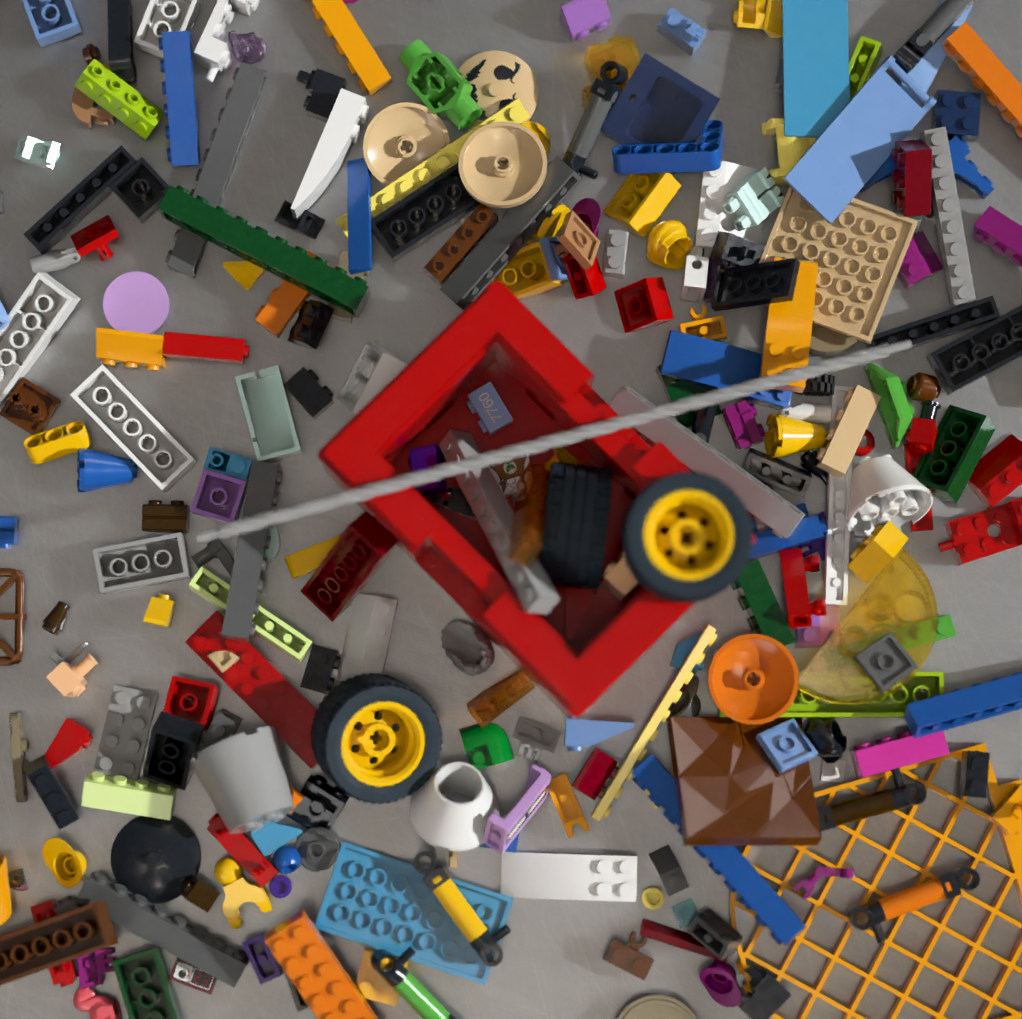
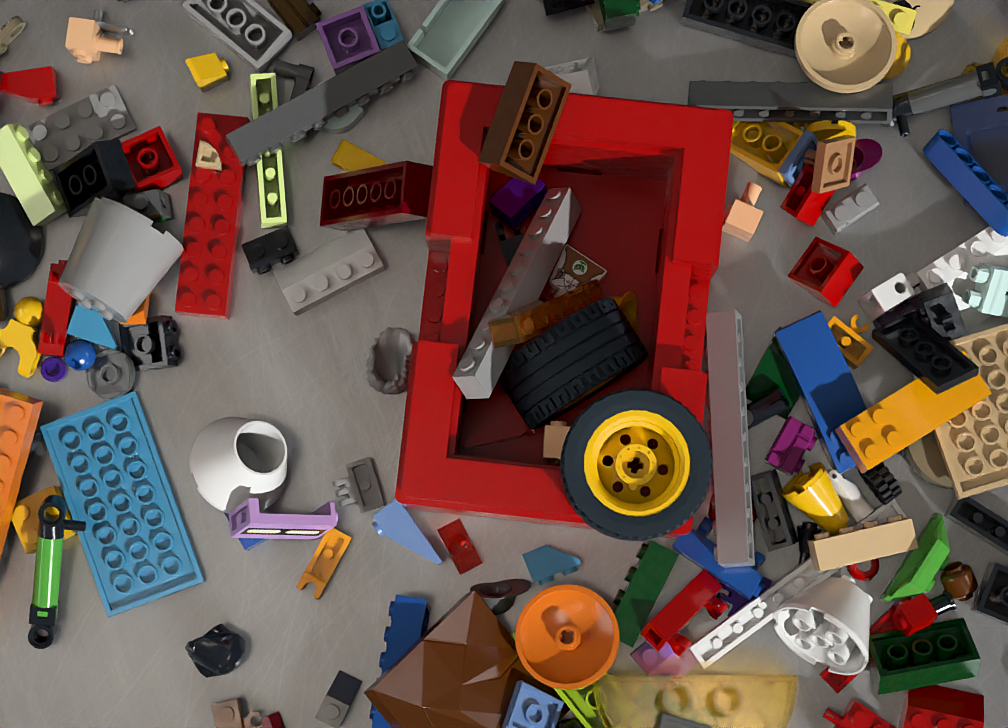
camera: 60 degrees right, 0 degrees up
light grey piece [196,339,912,543] -> none
black brick [284,367,334,420] -> none
wheel [310,673,442,804] -> none
piece [414,851,511,967] -> none
reddish brown brick [424,203,498,287] -> none
tan tile [448,848,458,868] -> none
green brick [459,722,514,770] -> none
light blue brick [466,382,513,436] -> none
clear orange slope [467,669,535,728] -> none
white slope [501,852,638,902] -> none
dark red slope [571,748,619,800] -> none
light yellow plate [591,624,717,821] -> none
yellow slope [603,173,681,238] -> none
light yellow tile [641,887,664,910] -> none
yellow helmet [646,220,692,271] -> none
yellow brick [847,521,909,584] -> none
none -> black helmet [185,624,246,678]
none -> clear red tile [437,518,483,575]
none -> reddish brown slope [478,61,571,185]
none -> light nougat brick [722,182,764,242]

